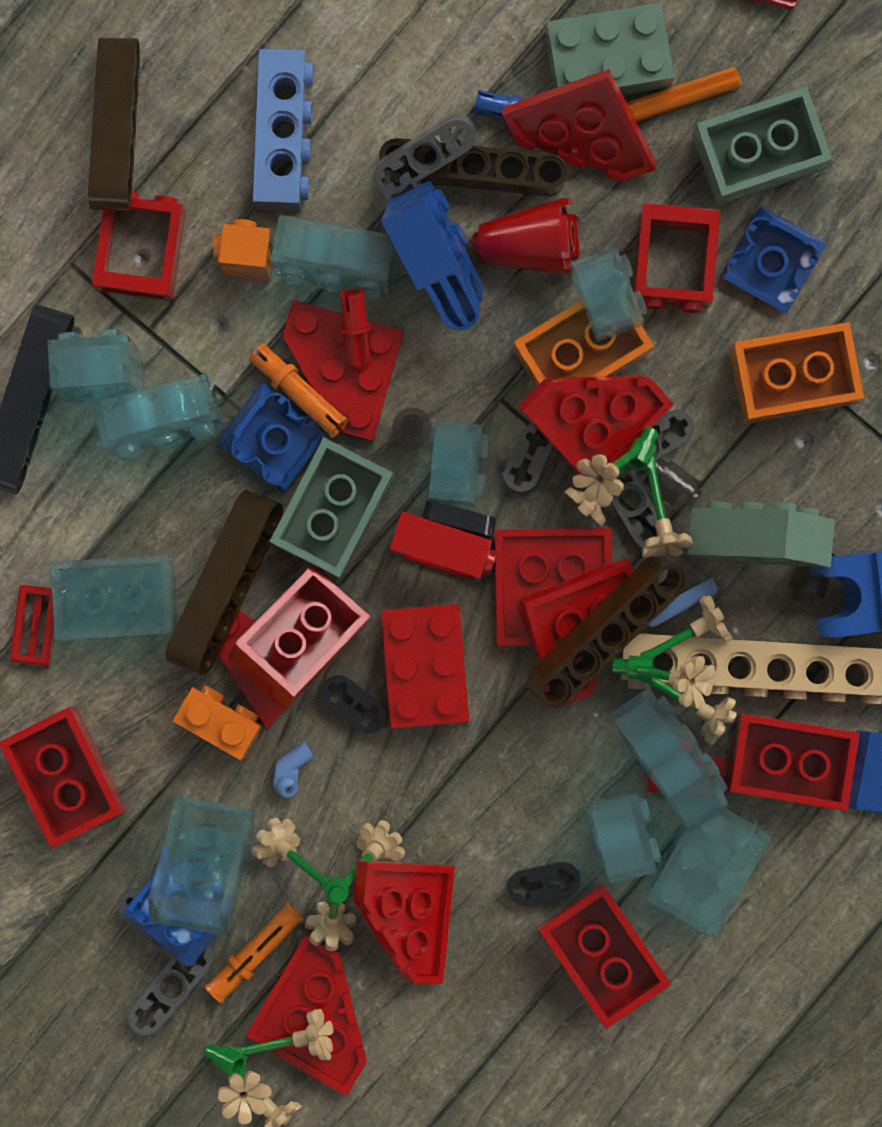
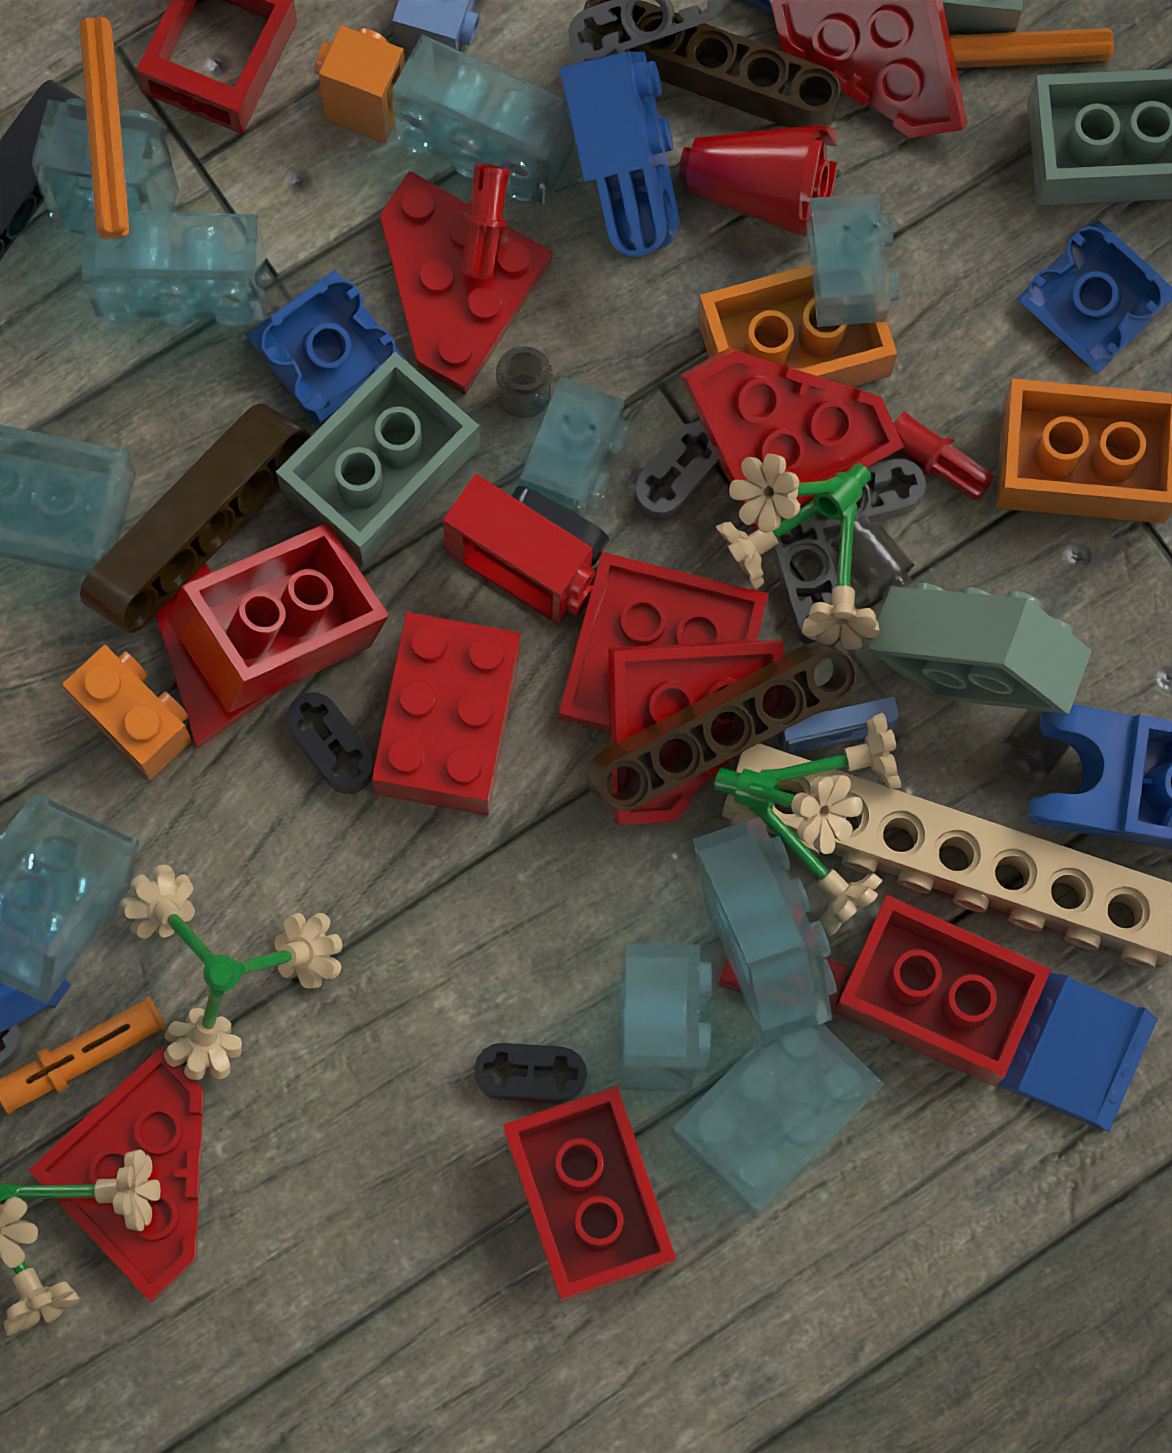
camera: 10 degrees right, 10 degrees down
orange pin [249,343,348,438] -> none
medium blue arm [272,741,315,798] -> none
red plate [353,860,455,984] -> none
red window [632,203,720,313] -> none
none -> orange axle [79,16,130,240]
none -> red axle [894,411,993,500]

